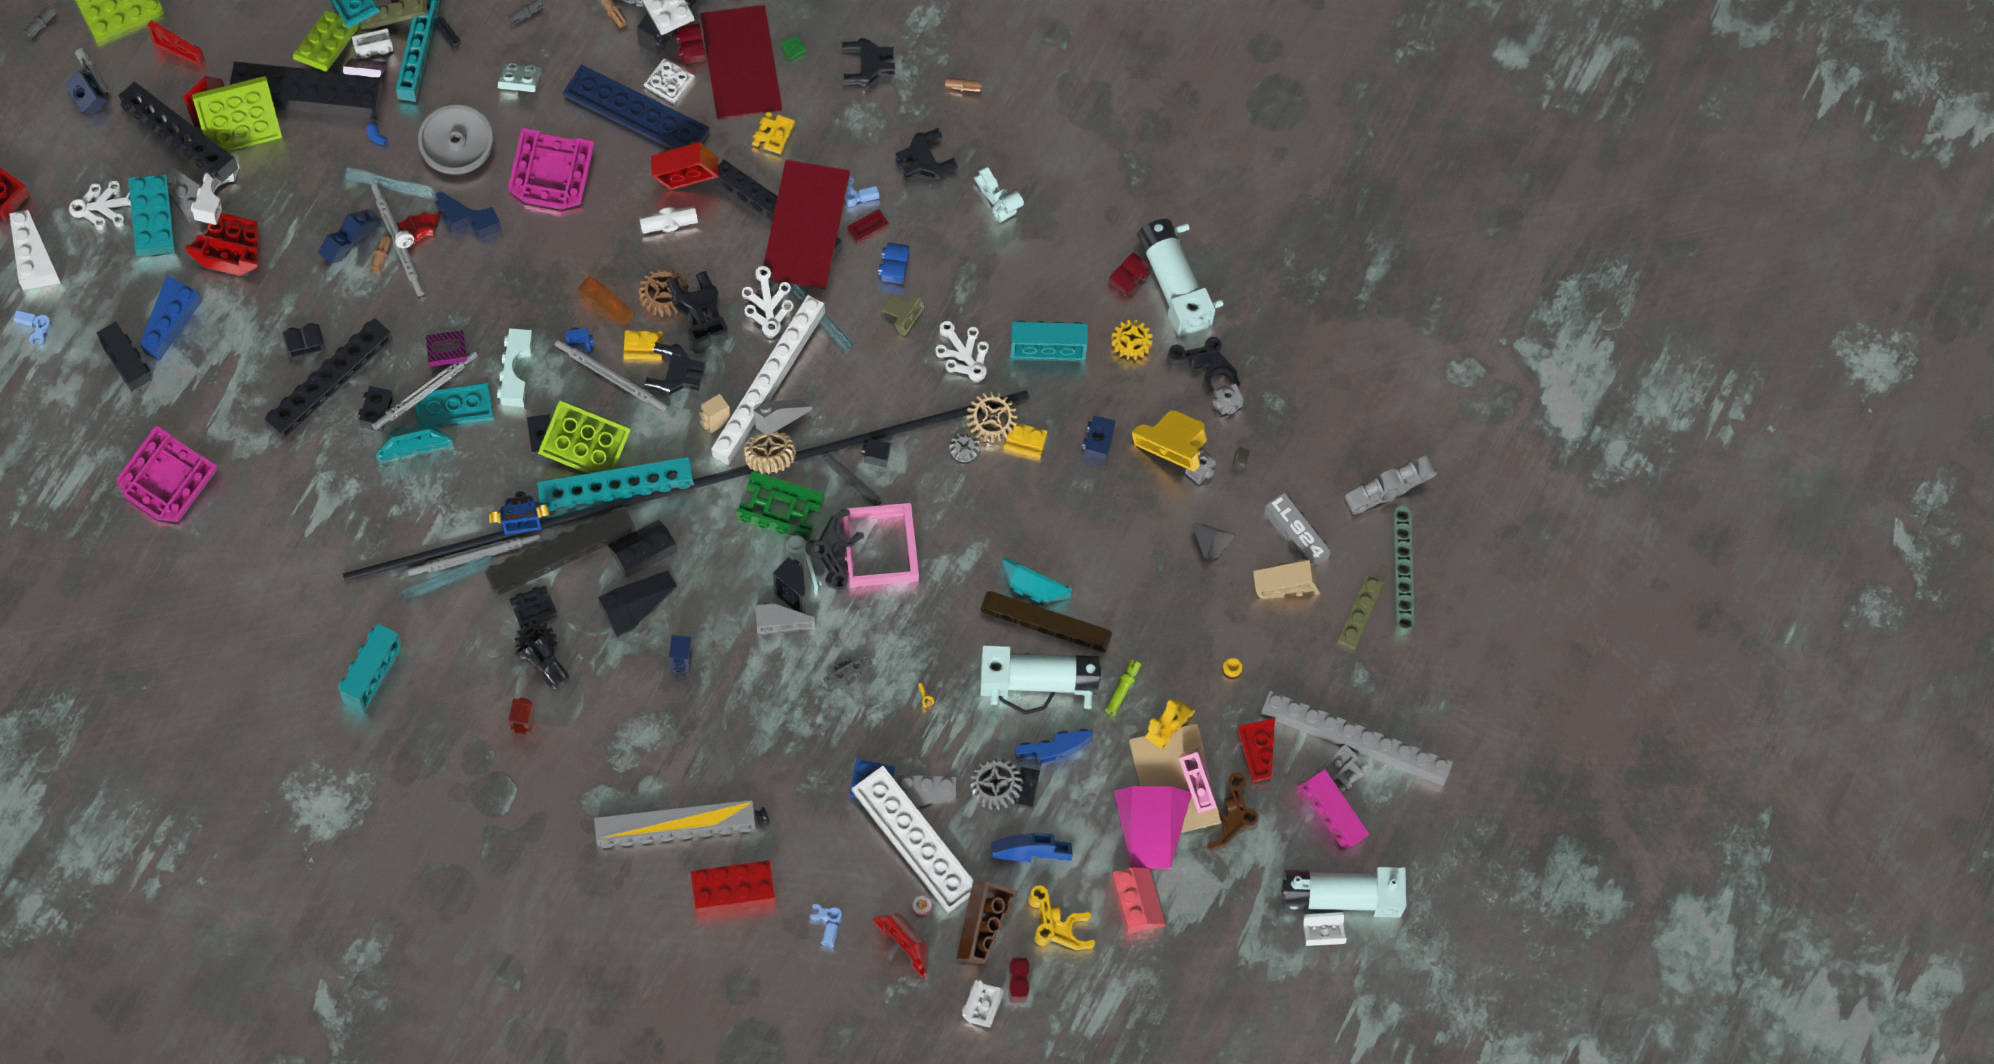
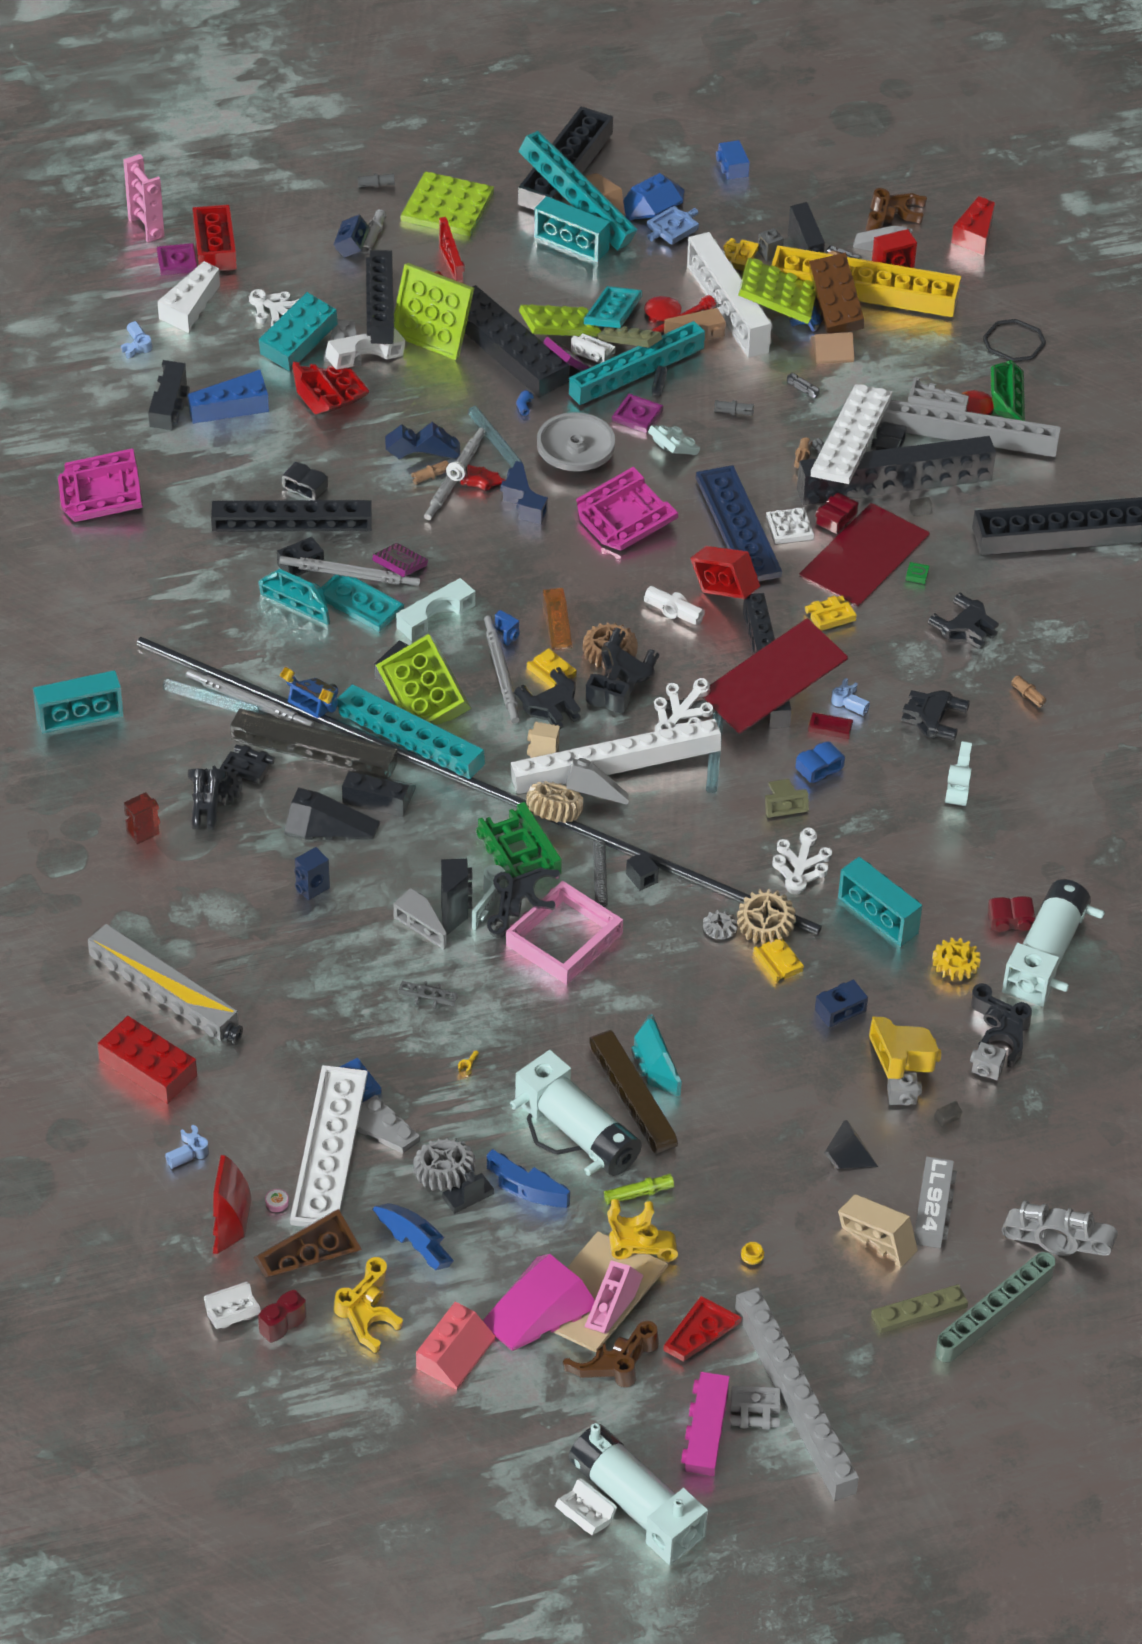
camera: 50 degrees right, 20 degrees down
none -> magenta tile [612,394,664,434]

